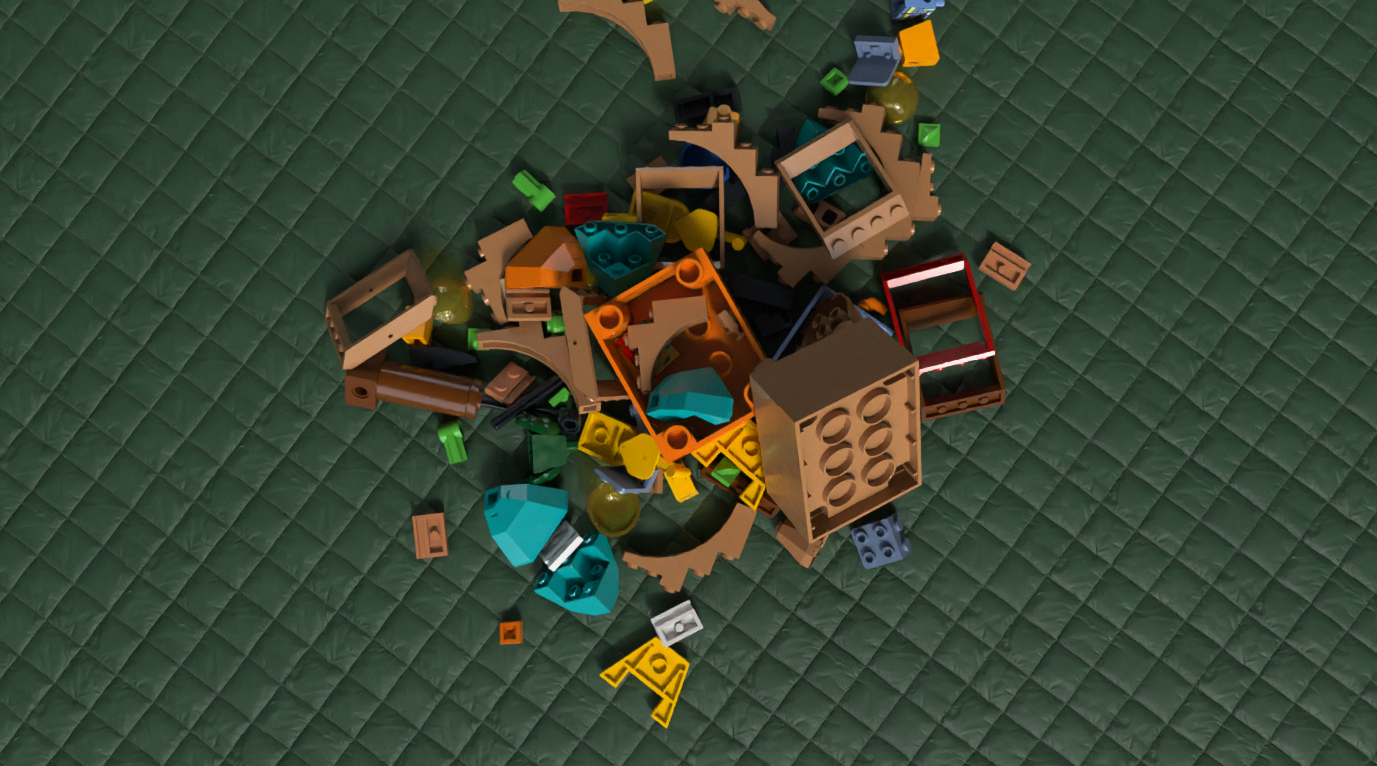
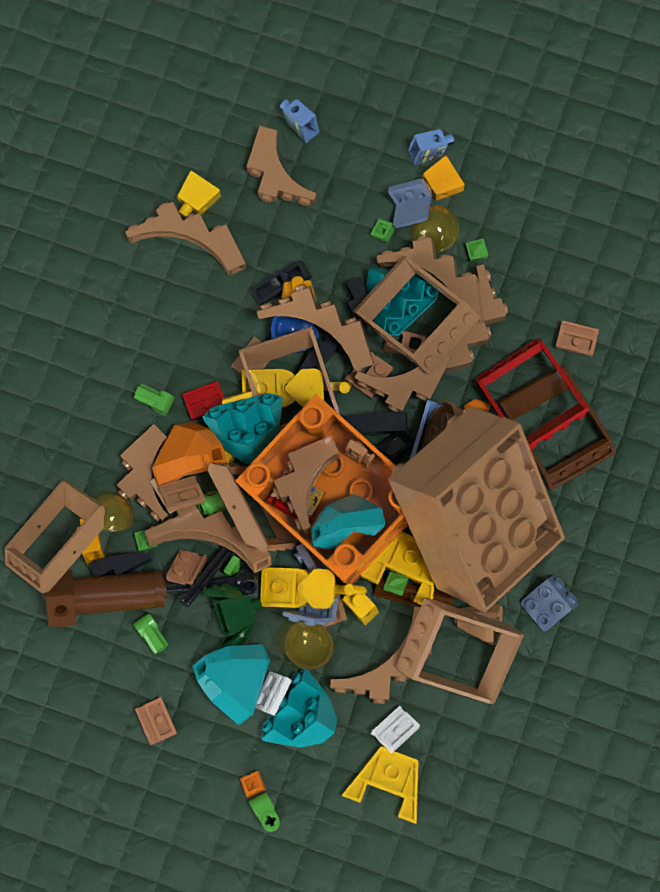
camera: 15 degrees left, 10 degrees down
none -> bright green piece [248,792,280,832]
none -> medium nougat window [396,598,524,704]

